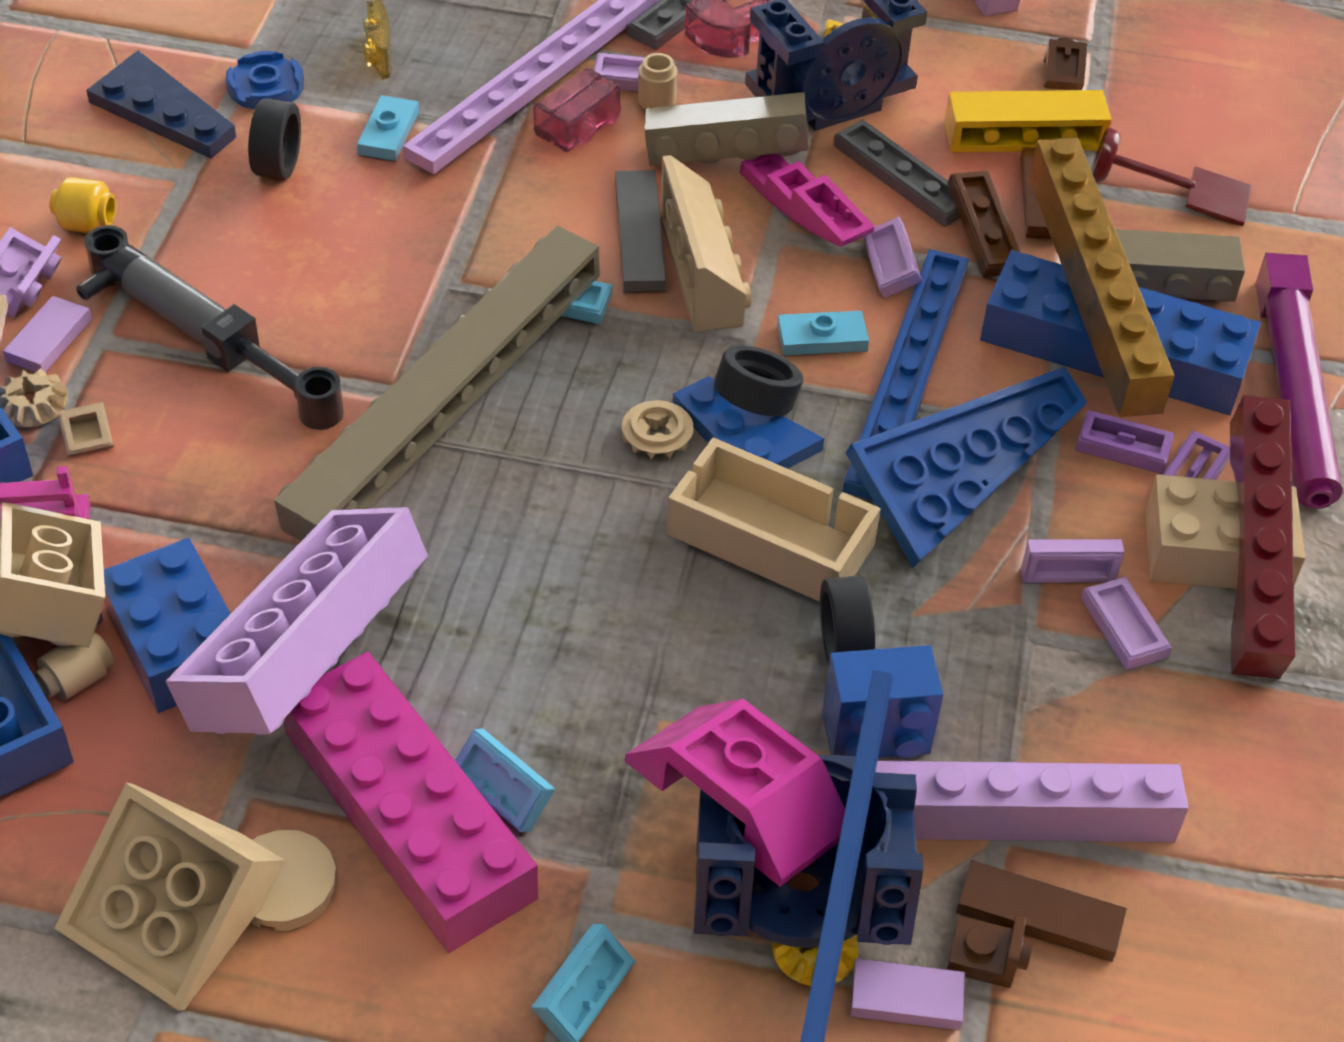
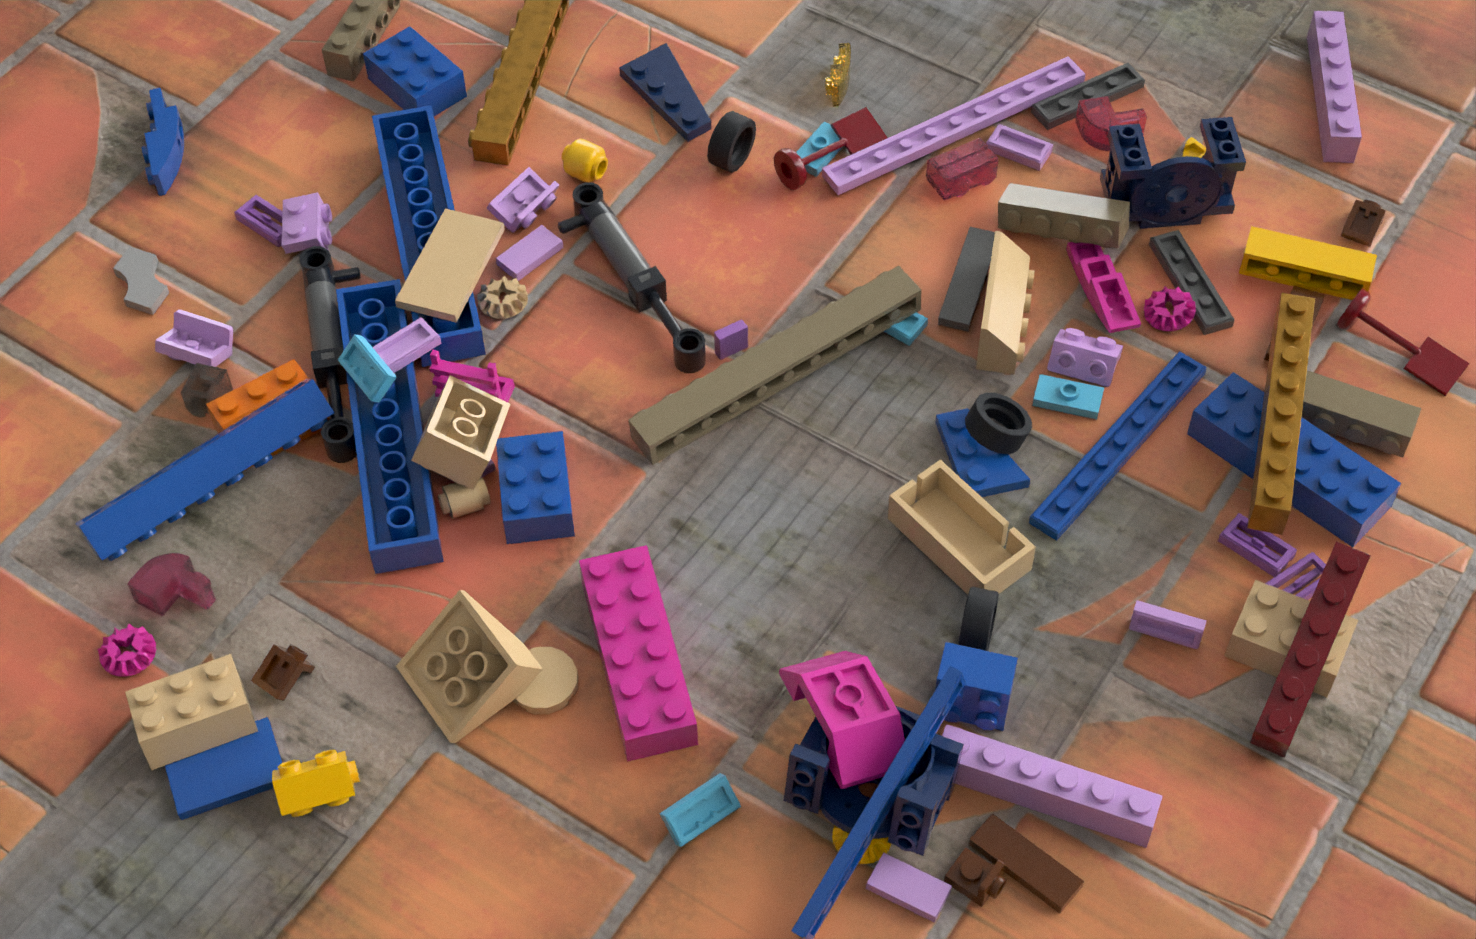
camera: 25 degrees right, 5 degrees up
tan slope [57,402,114,456] -> none
lavender brick [165,507,428,735] -> none
blue tile [225,51,304,110] -> none
medium azure plate [455,729,555,832] -> none
tan gear [622,400,693,460] -> none
tan brick [638,53,678,110] -> none
blue wing [845,367,1087,568] -> none
lavender tile [863,217,923,298] -> none
reddish brown tile [947,171,1021,277] -> none
lavender tile [1081,576,1172,670] -> none
magenta brick [1255,252,1343,509] -> none
none -> medium lavender tile [714,320,748,360]
none -> dark red piece [773,107,888,190]
none -> lavender bracket [1047,328,1123,387]
none -> dark pink gear [1144,286,1196,331]

